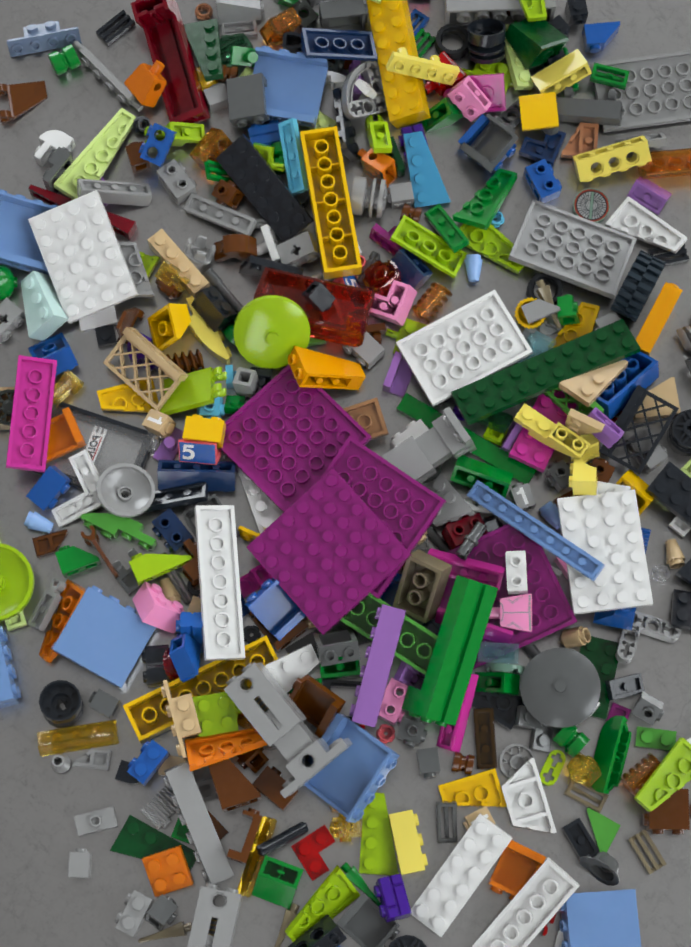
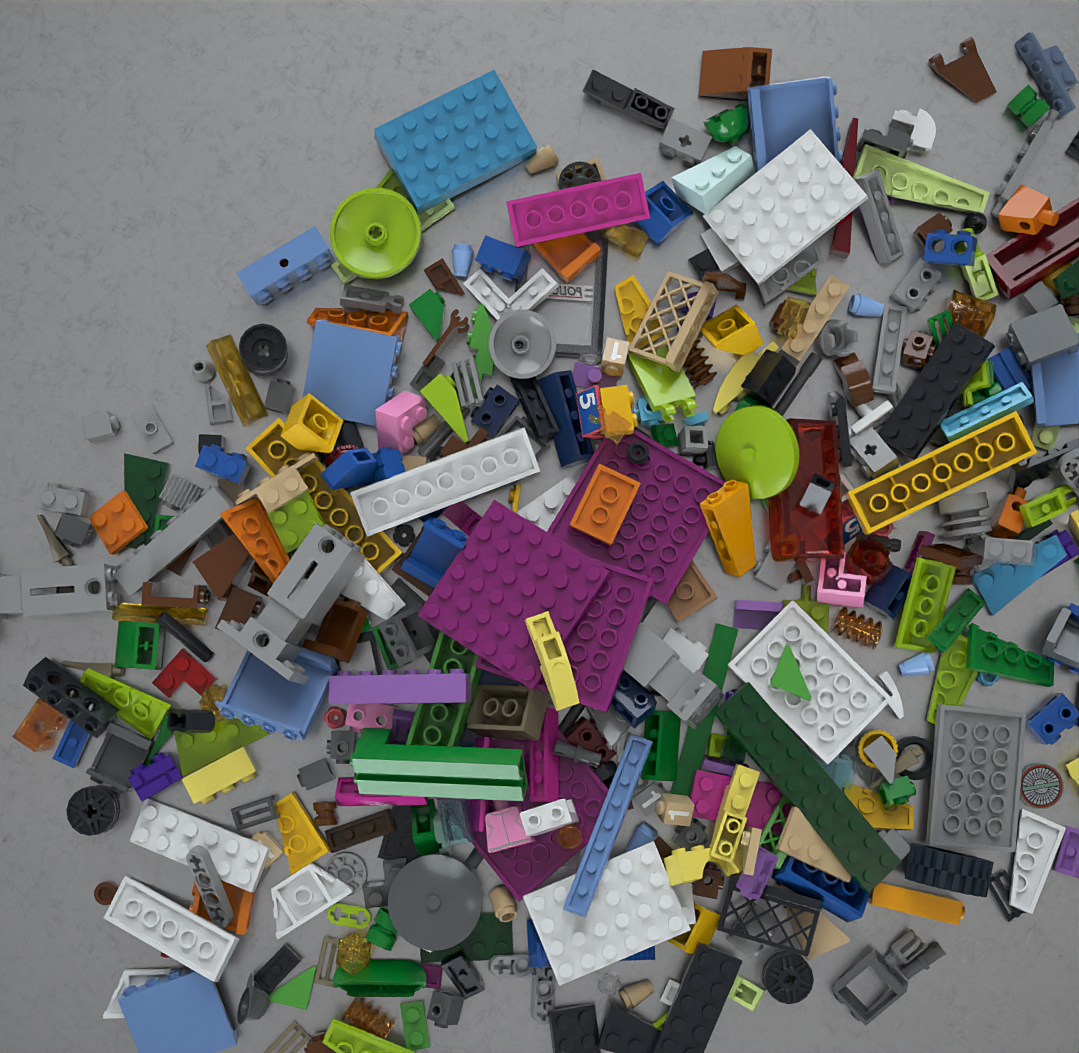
camera: 80 degrees right, 10 degrees up
none -> black brick [167,708,215,733]
none -> light grey beam [186,845,234,928]
none -> yellow slope [280,393,344,453]
none -> light grey tile [451,357,485,408]
none -> light yellow slope [525,611,579,711]
none -> clear orange wheel [557,825,584,849]
none -> orange plate [569,464,641,546]
none -> clear yellow plate [589,404,632,444]
none -> dark blue brick [611,670,657,729]
none -> black plate [626,442,649,464]
none -> tan brick [656,793,695,826]
none -> bright green tile [769,644,812,701]
none -> light blue cone [848,293,884,317]
none -> white slope [875,671,904,719]
none -> reddish brown plate [919,543,983,568]
none -> light grey brick [984,537,1037,567]

